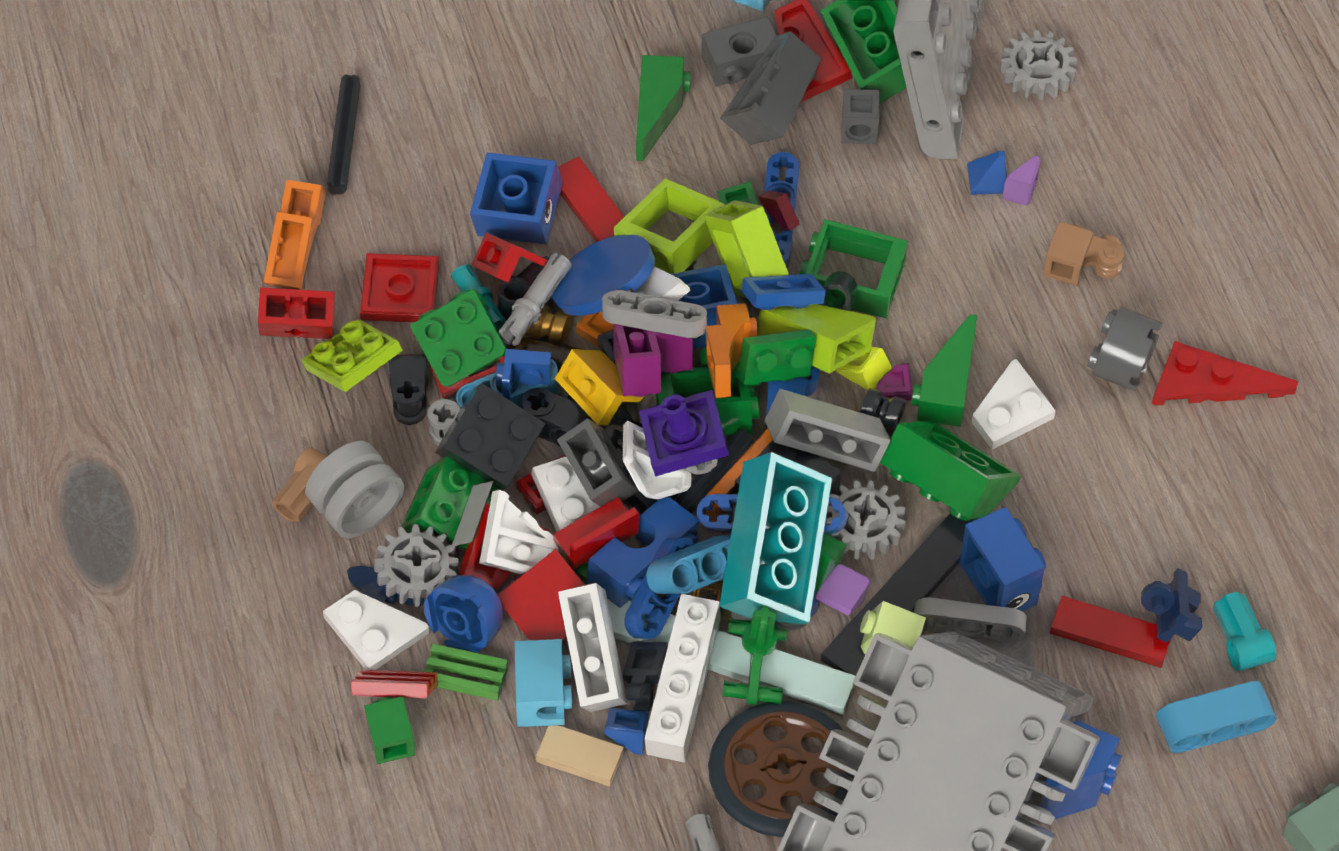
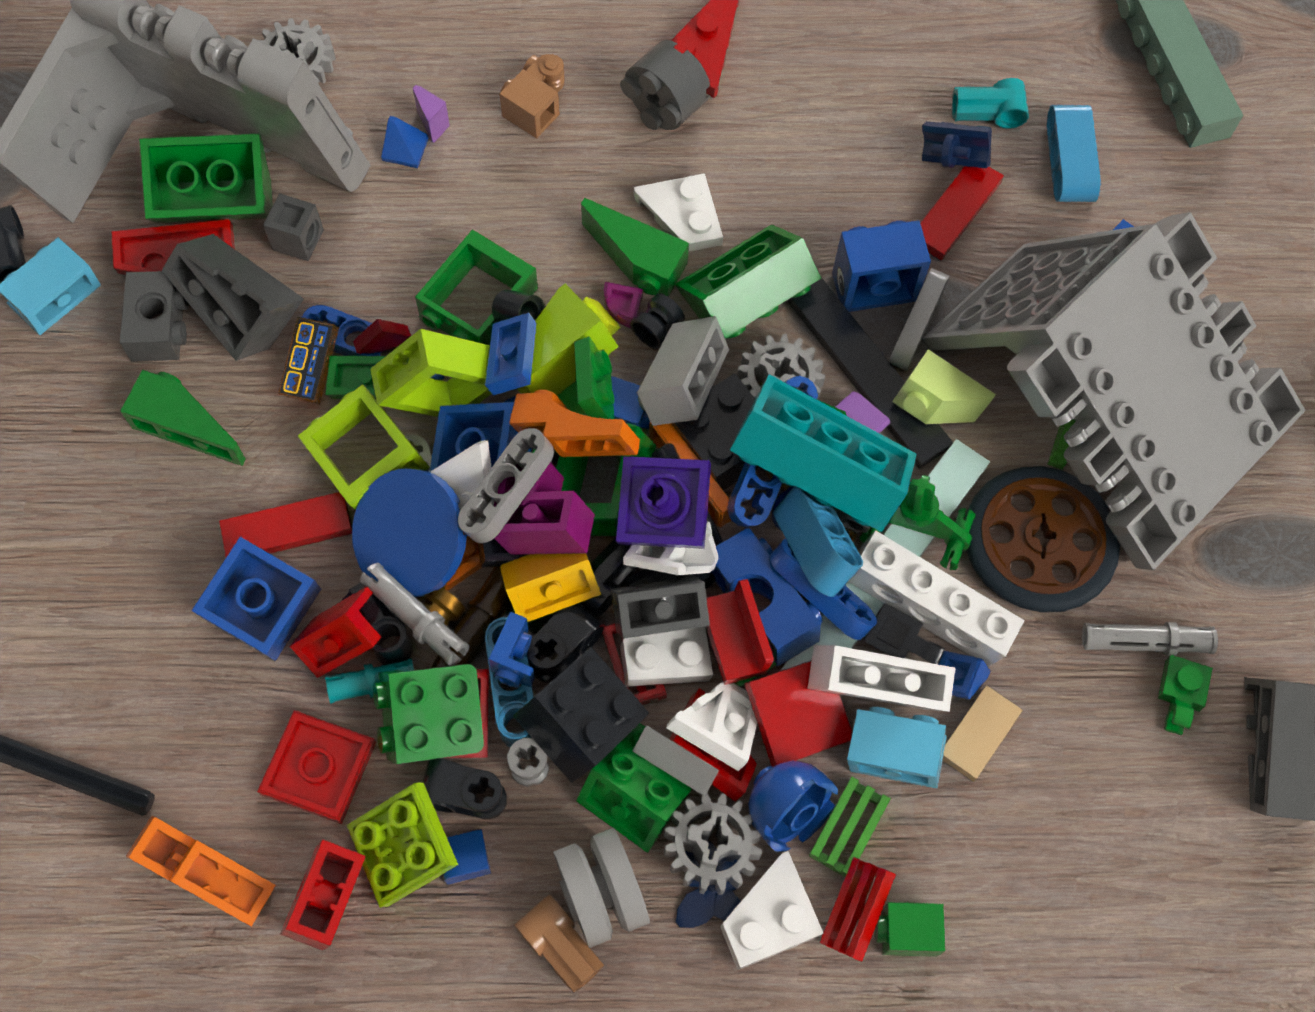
camera: 75 degrees left, 10 degrees up
none -> tile [278,317,339,405]
none -> blue slope [443,829,491,885]

